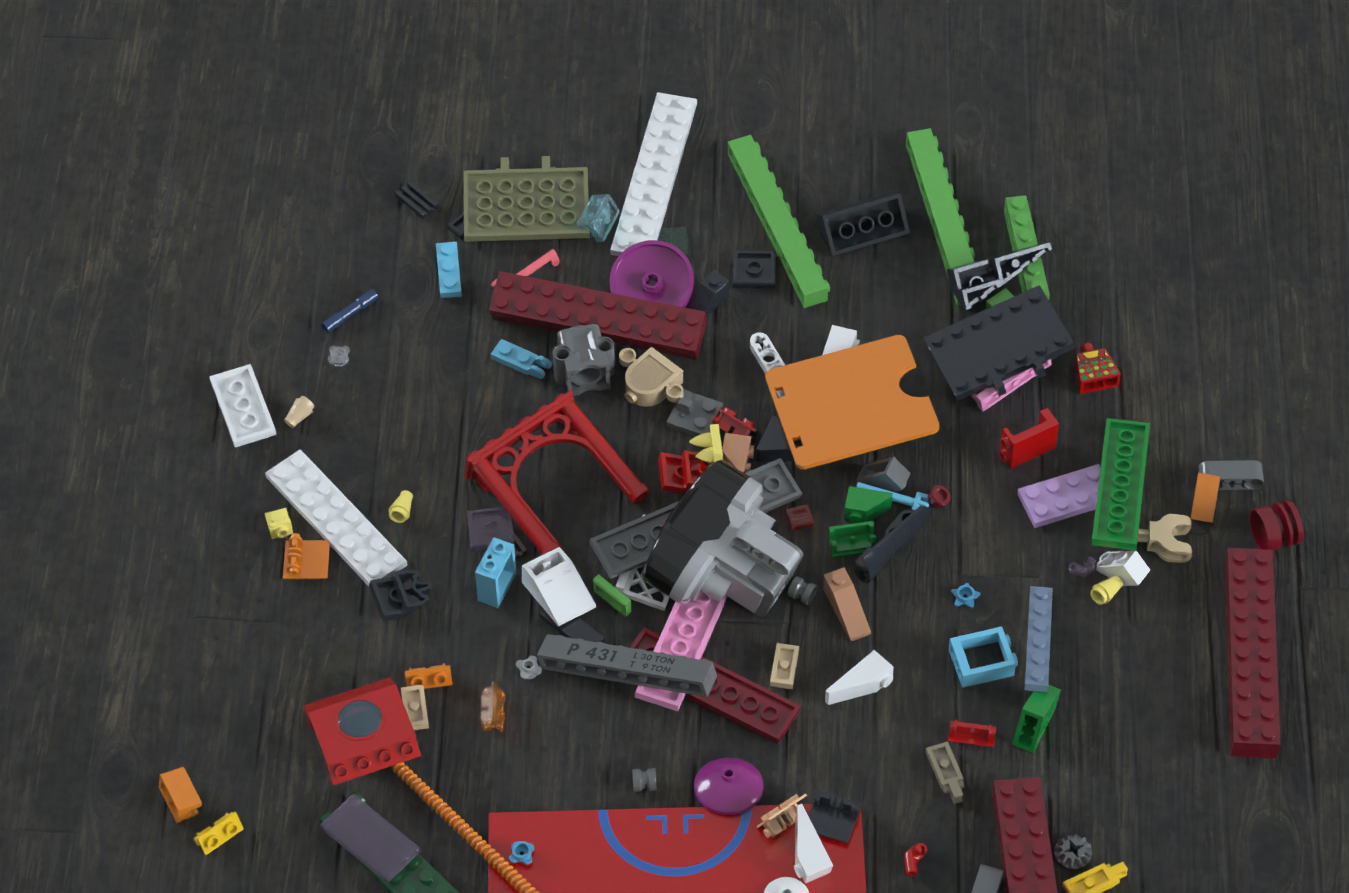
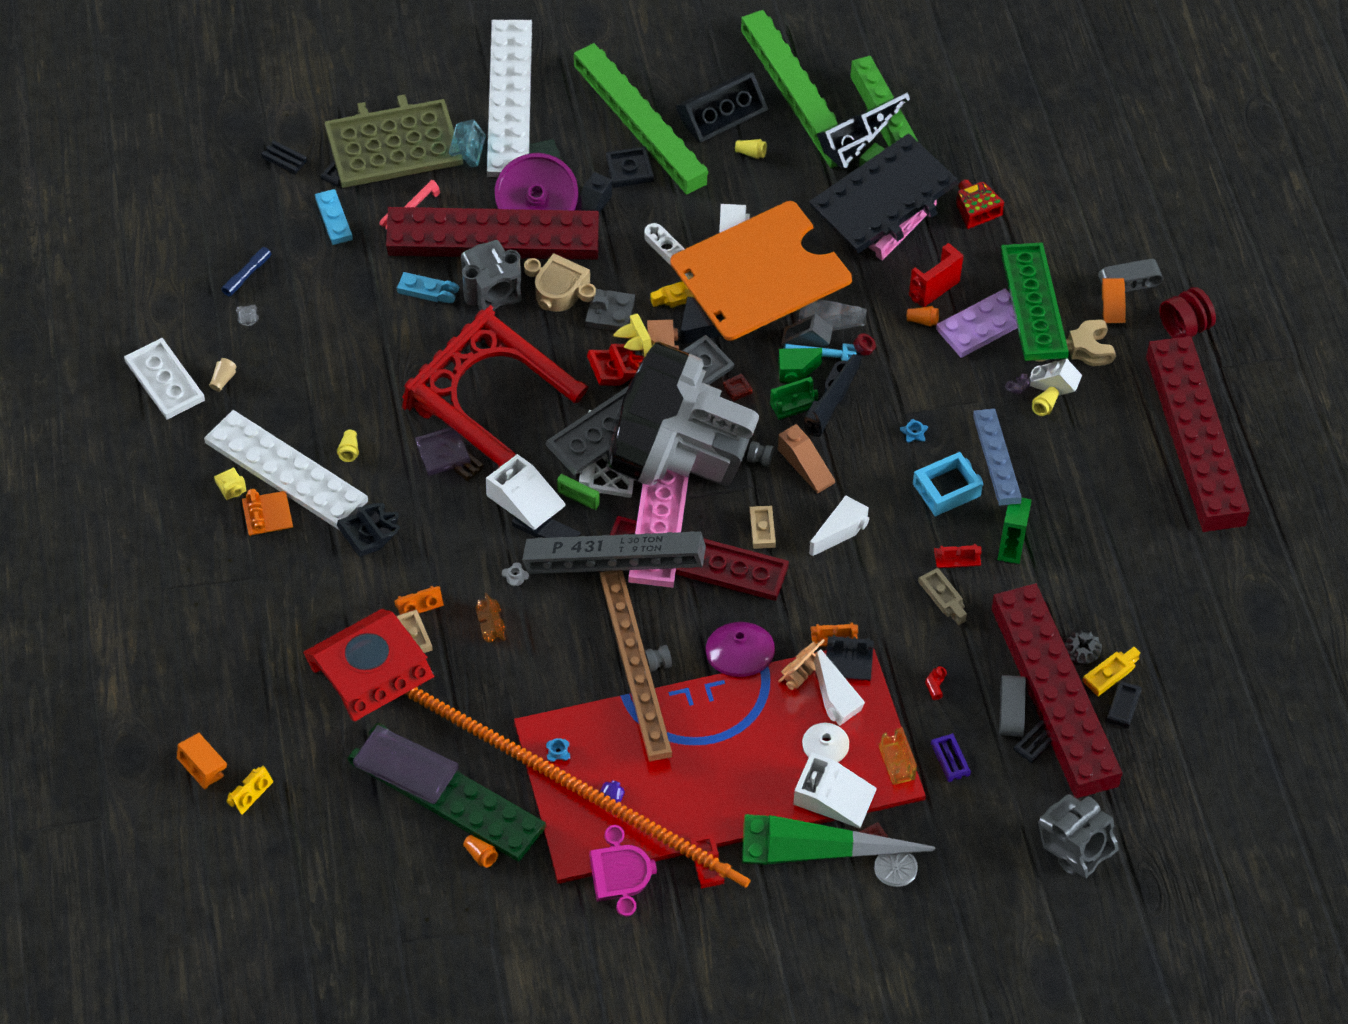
camera: 15 degrees left, 0 degrees up
medium azure window [475,537,517,608] -> none
red hinge [712,407,757,440] -> none
none -> medium nougat plate [600,570,672,761]
none -> yellow hinge [650,281,694,308]
none -> light yellow cone [735,139,767,159]
none -> clear slope [798,299,867,331]
none -> orange hinge [810,622,858,647]
none -> orange cone [907,306,939,327]

